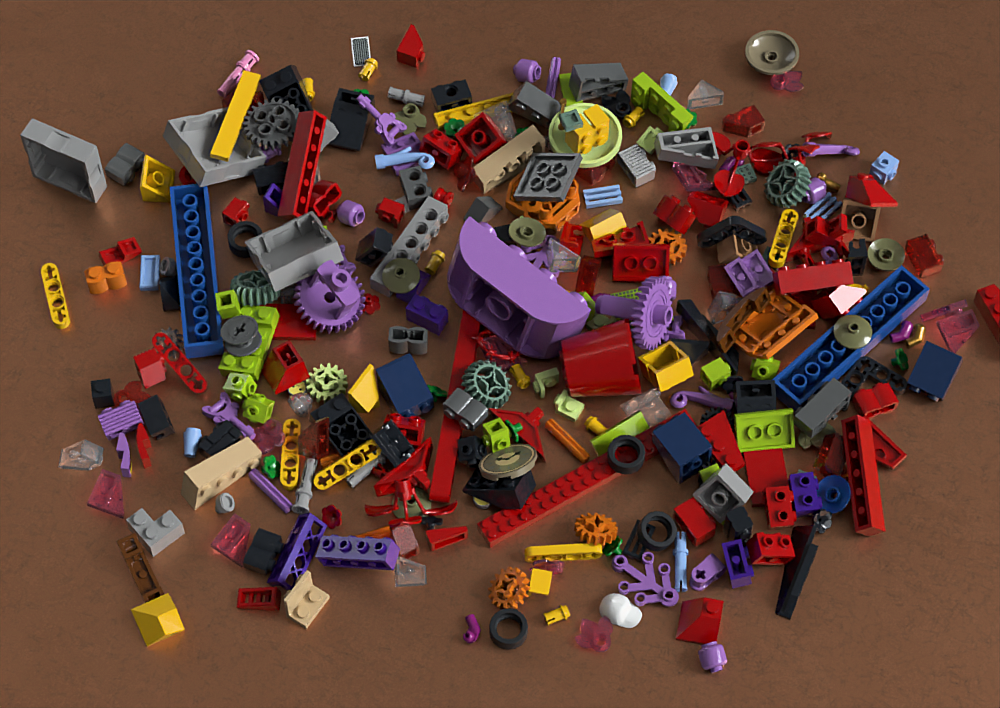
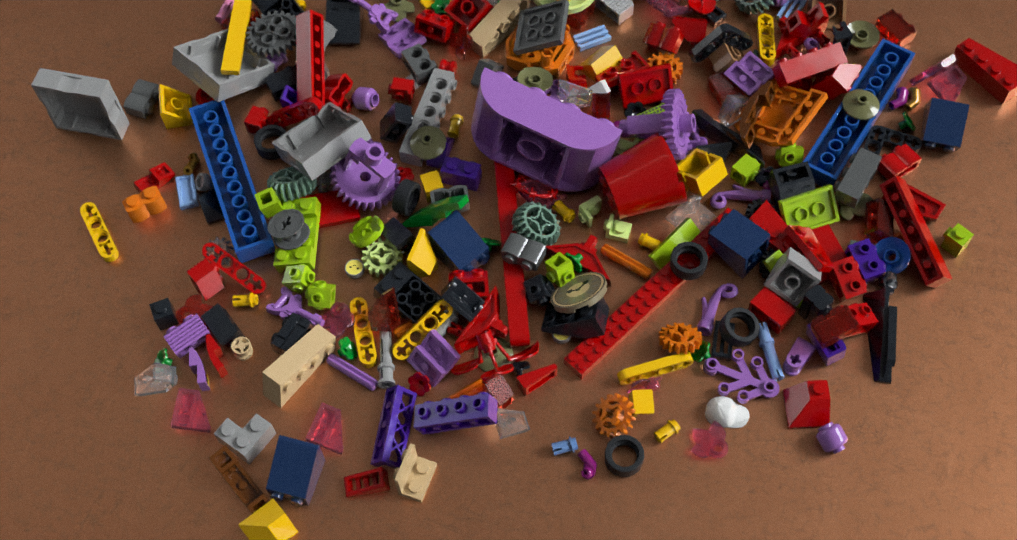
camera: 10 degrees left, 0 degrees up
light blue cone [183,427,202,458] -> none
light grey tile [215,493,235,513] -> none
black brick [243,528,284,576] -> none
red slope [261,340,310,395] -> none
clear cone [288,392,313,417] -> none
light blue plant [375,146,435,170] -> none
none -> green plant [154,348,173,372]
none -> pearl gold arm [183,152,200,175]
none -> tan wheel [231,337,253,361]
none -> yellow pin [232,292,258,308]
none -> dark blue slope [266,435,325,506]
none -> red beam [267,96,323,128]
none -> lime tile [349,215,384,248]
none -> black hinge [381,217,416,255]
none -> black tyre [392,179,421,216]
none -> green slope [402,194,469,227]
none -> medium lavender slope [407,329,461,387]
none -> yellow brick [420,170,444,202]
none -> medium blue pin [551,436,578,456]
none -> white slope [586,80,611,93]
none -> black plant [624,101,646,117]
none -> medium lavender plant [697,283,738,336]
none -> red wing [784,225,834,273]
none -> clear red brick [810,305,860,349]
none -> lime brick [941,223,974,257]

